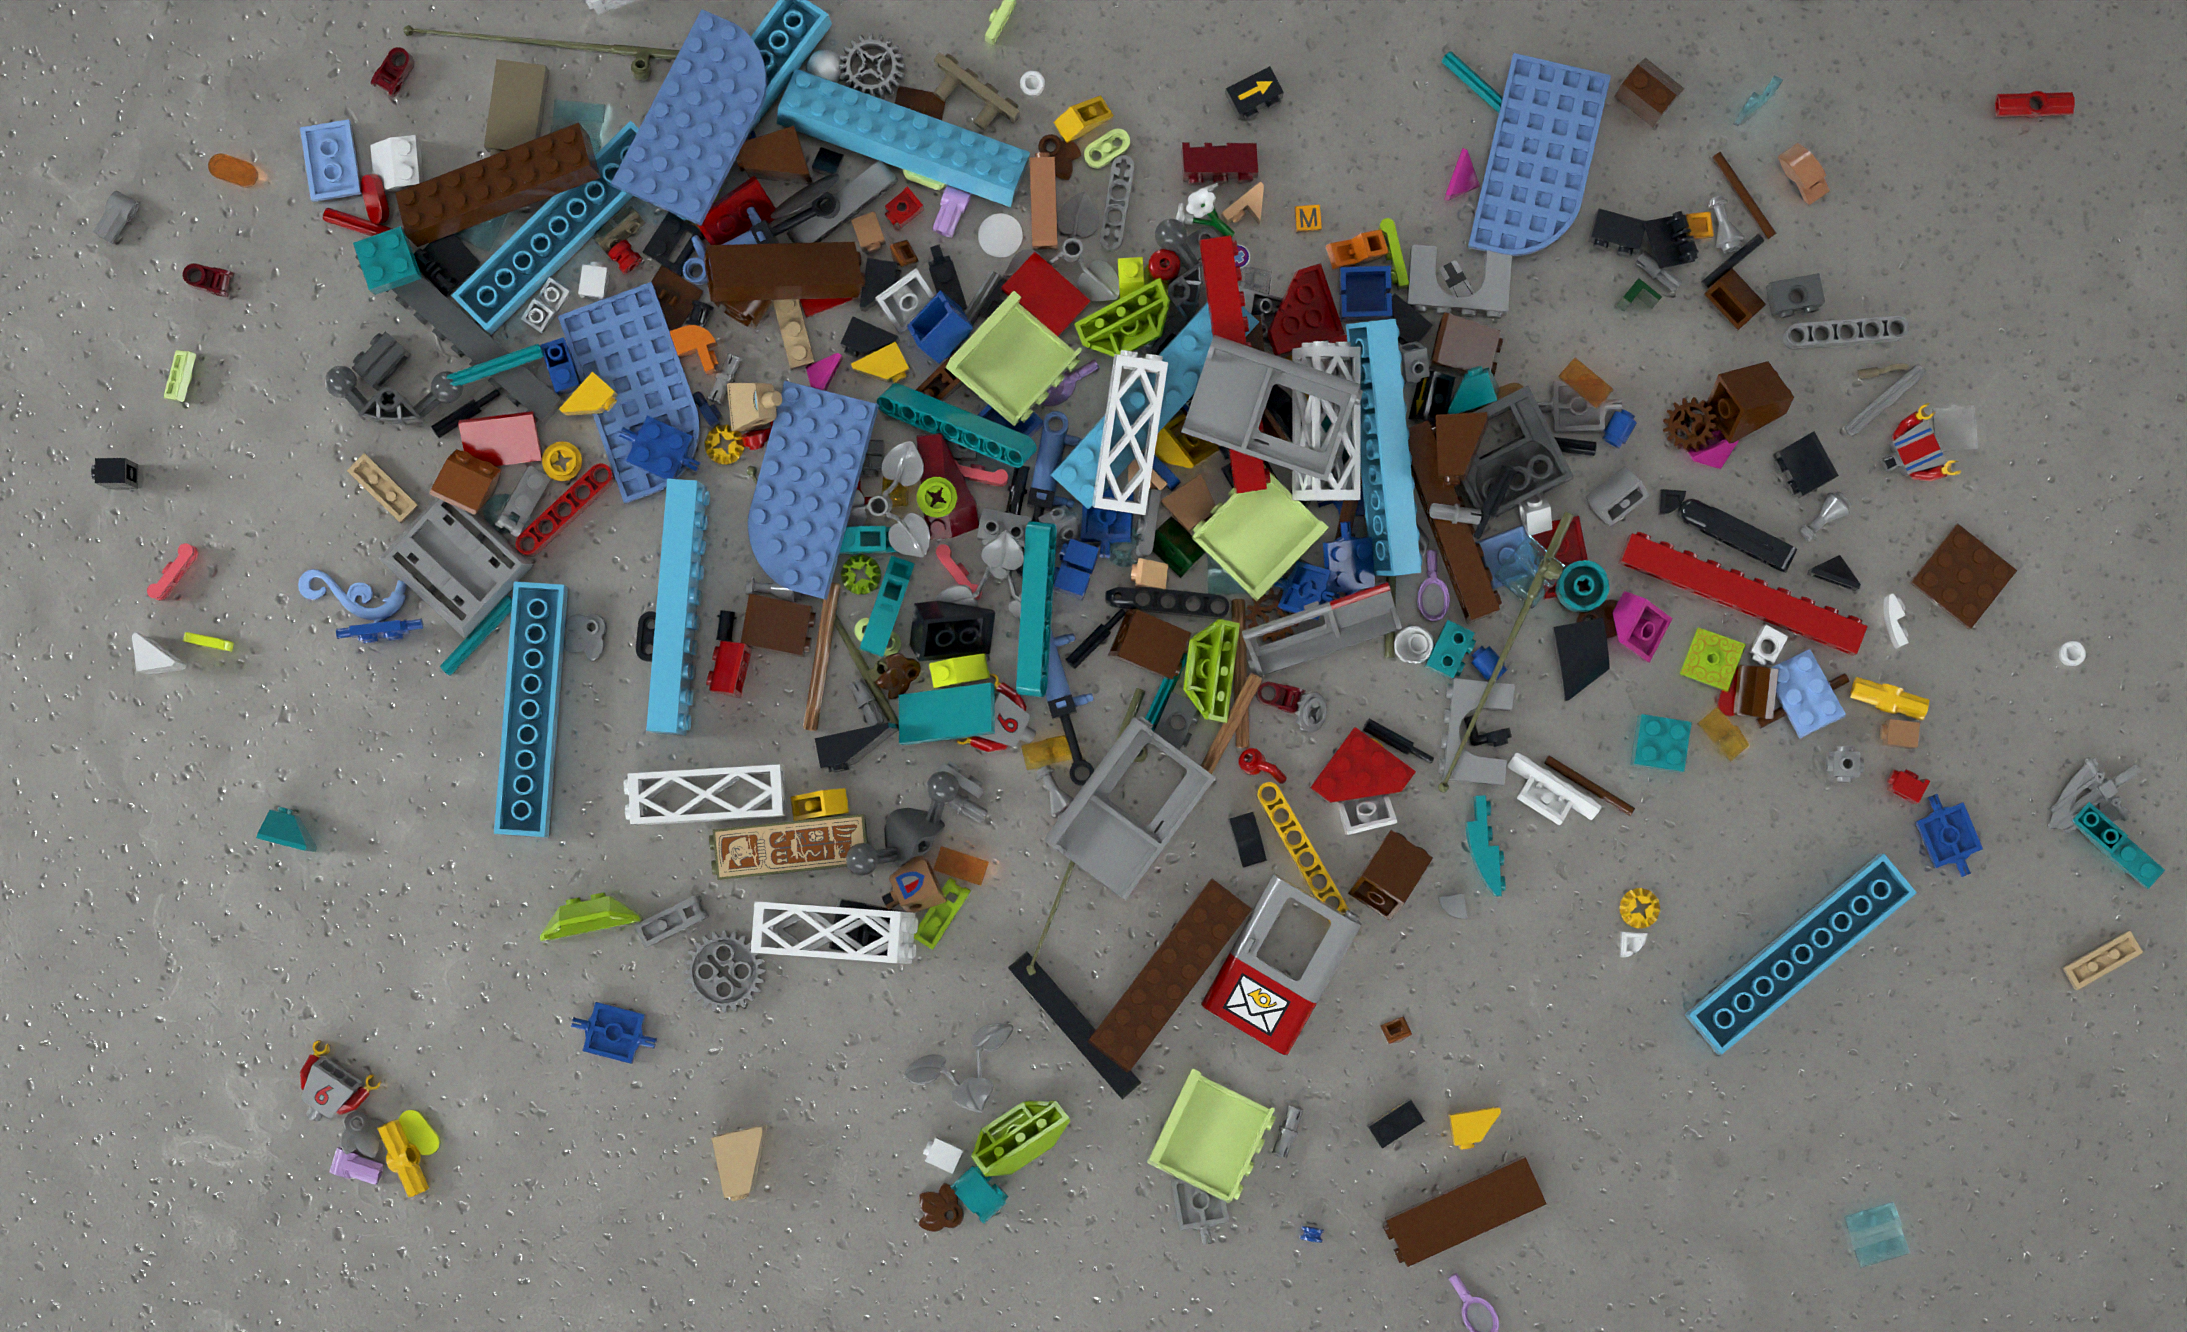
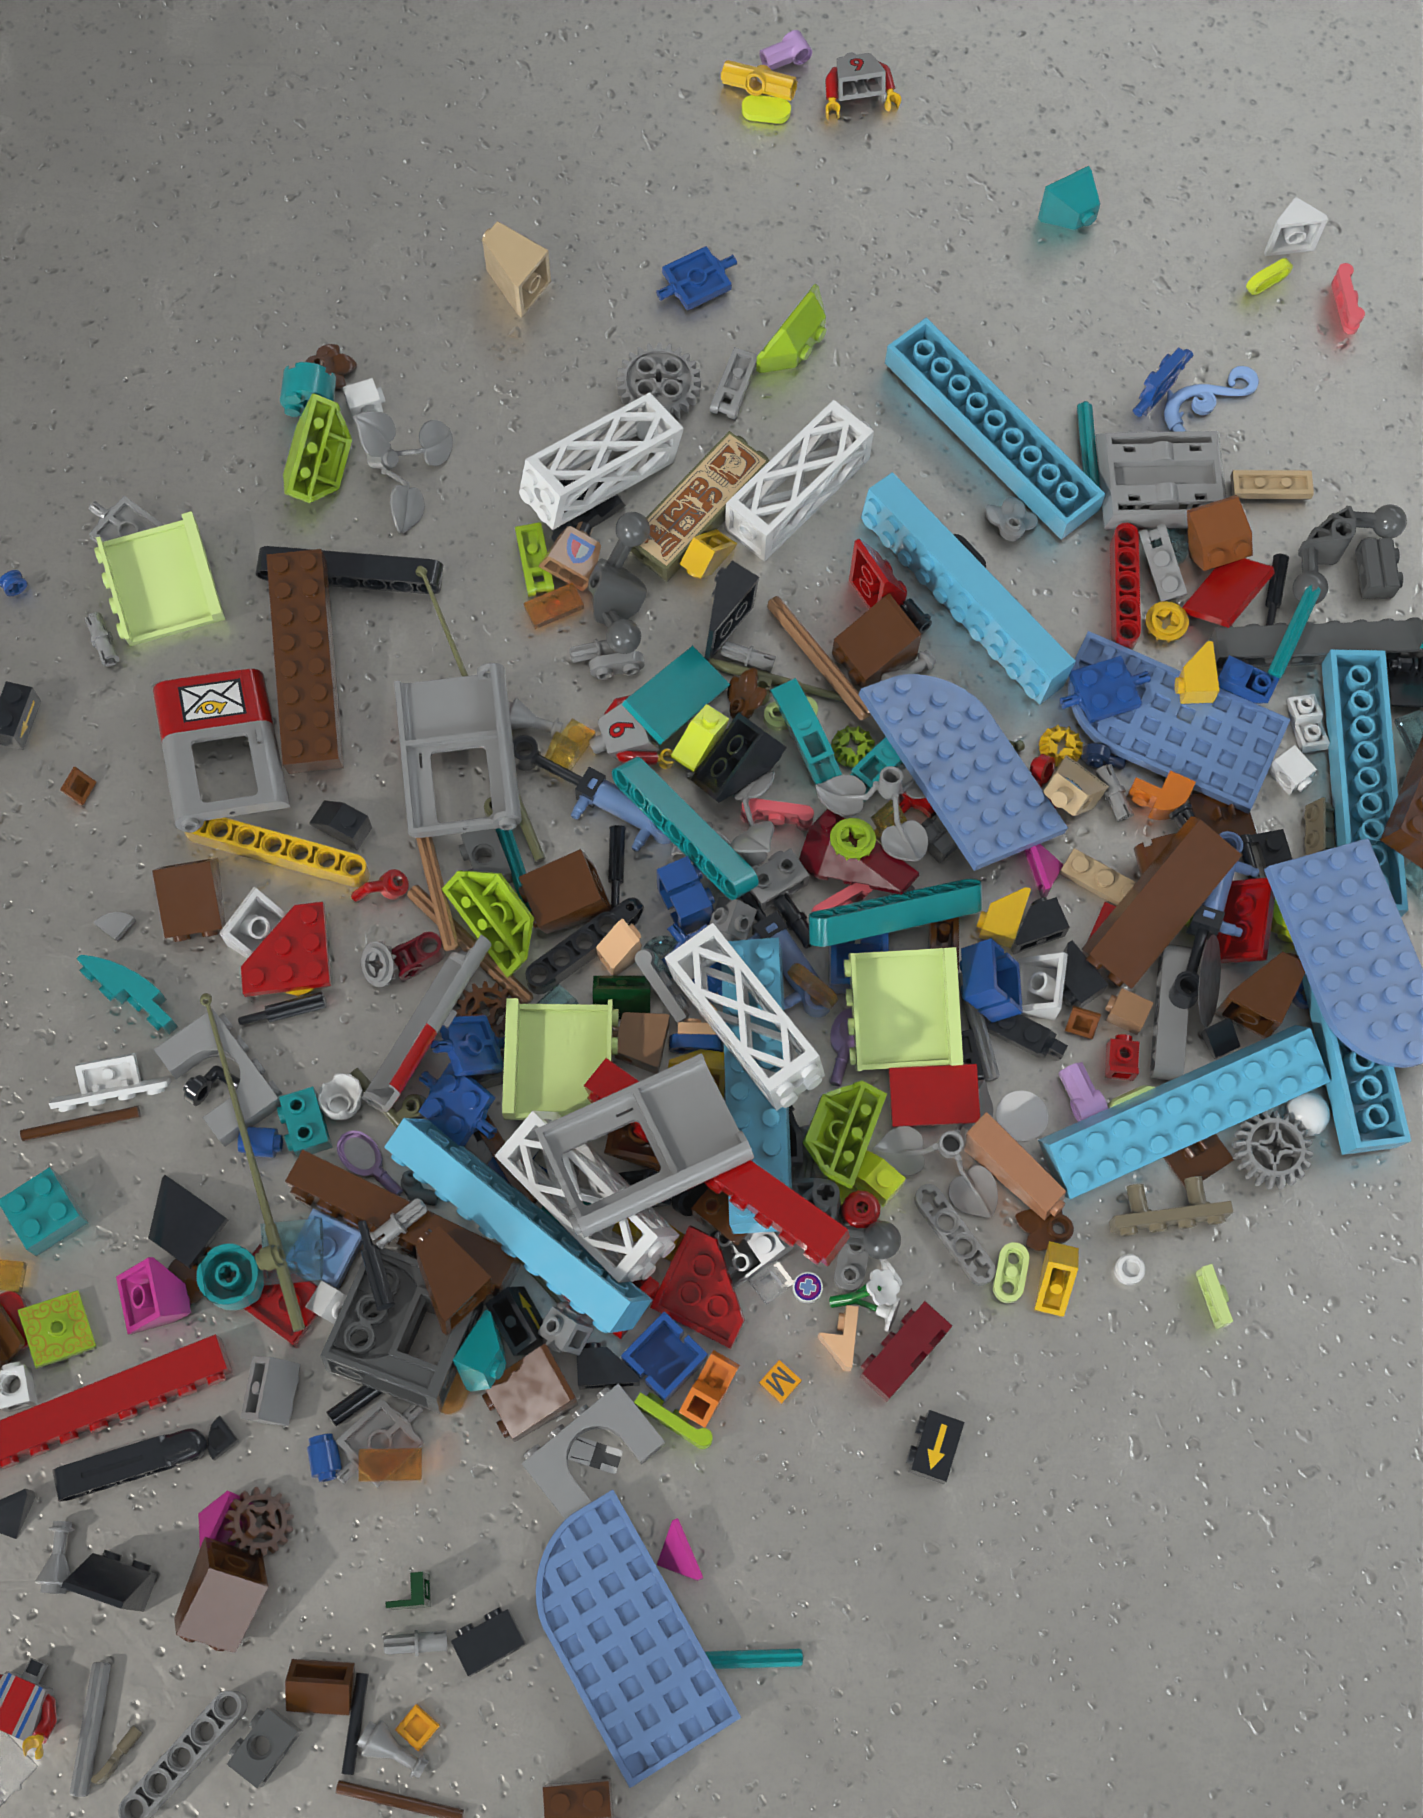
camera: 130 degrees right, 15 degrees down
light grey plate [340,1111,384,1158] -> none
red wheel [608,239,643,274] -> none
black hinge [1643,211,1699,269] -> none
none -> clear orange tile [787,963,838,1009]

